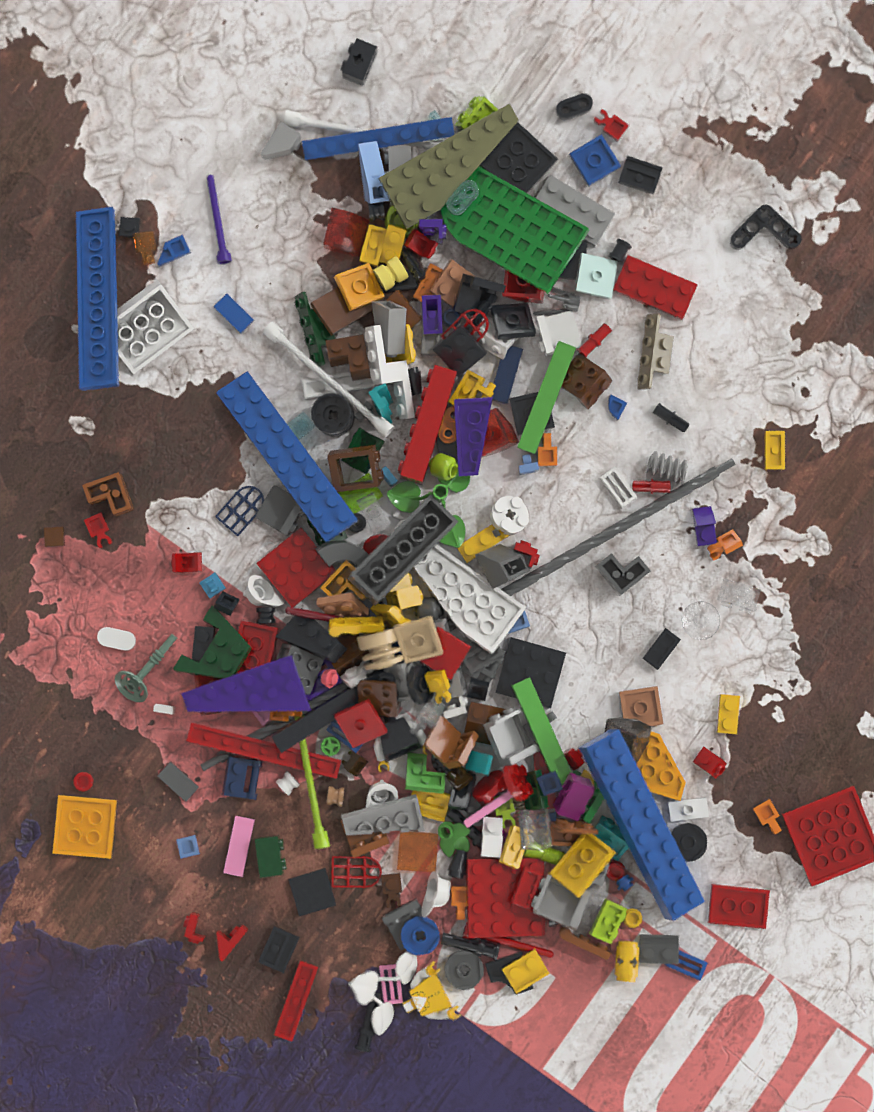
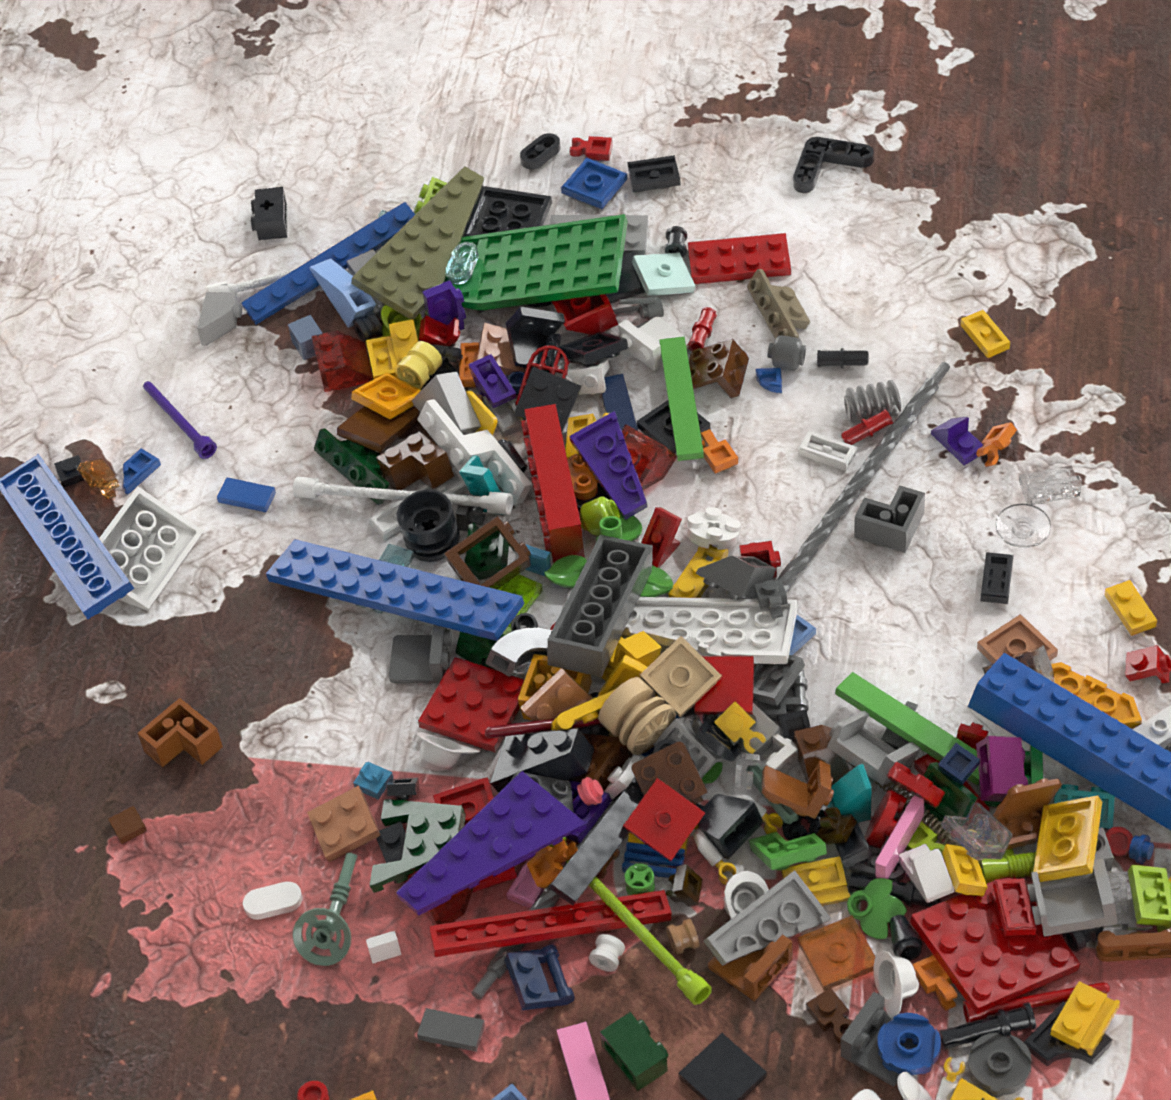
camera: 20 degrees left, 35 degrees down
red plate [84,512,112,549] -> none
red bracket [171,552,202,573] -> none
dark blue window [215,486,264,536] -> none
black wheel [256,607,276,624] -> none
red window [331,856,382,889] -> none
clear plate [356,492,390,535] -> none
black plate [495,637,566,708] -> none
medium blue tile [518,454,539,475] -> none
none -> sand blue brick [288,315,326,360]
none -> nougat plate [307,786,381,862]
none -> red slope [641,507,682,568]
none -> dark grey plate [754,580,788,619]
none -> dark grey head [767,335,806,371]

